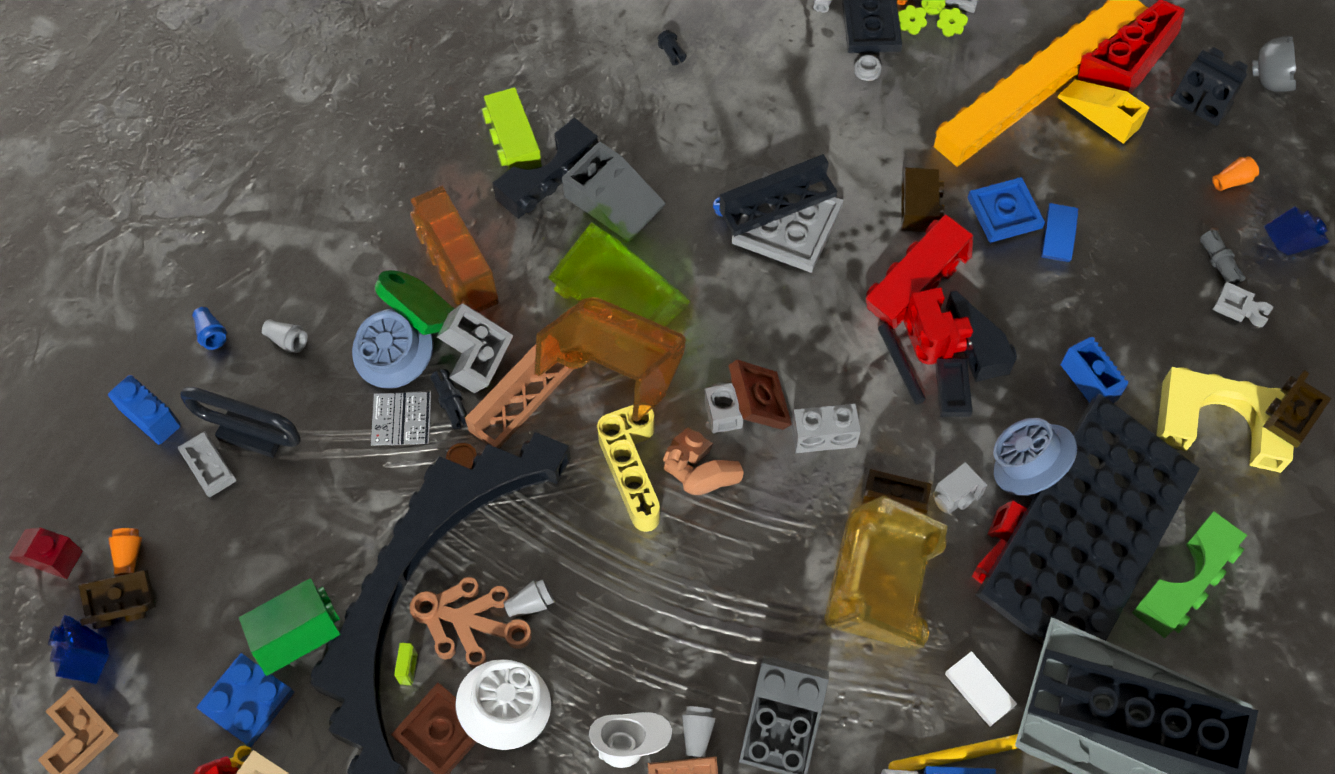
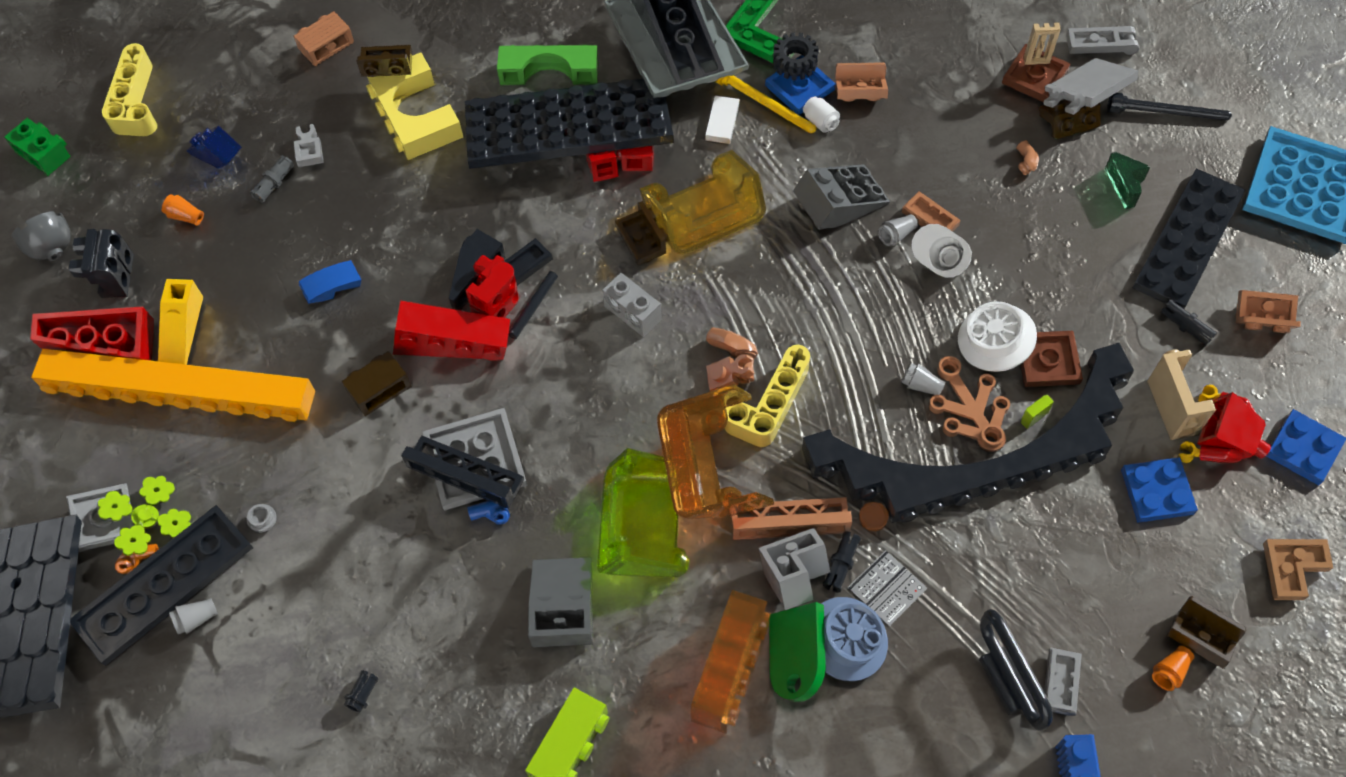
camera: 130 degrees left, 0 degrees up
dark red slope [9,527,83,579] -> none
clear blue slope [48,615,109,684] -> none
green brick [238,578,340,676] -> none
light grey cone [262,319,308,353] -> none
black arch [492,117,598,219] -> none
light grey brick [705,382,743,434] -> none
copper plate [728,359,792,430] -> none
light grey brick [933,462,987,514] -> none
blue plate [967,177,1045,243] -> none
sand blue wheel [993,418,1077,495] -> none
blue brick [1060,337,1128,403] -> none

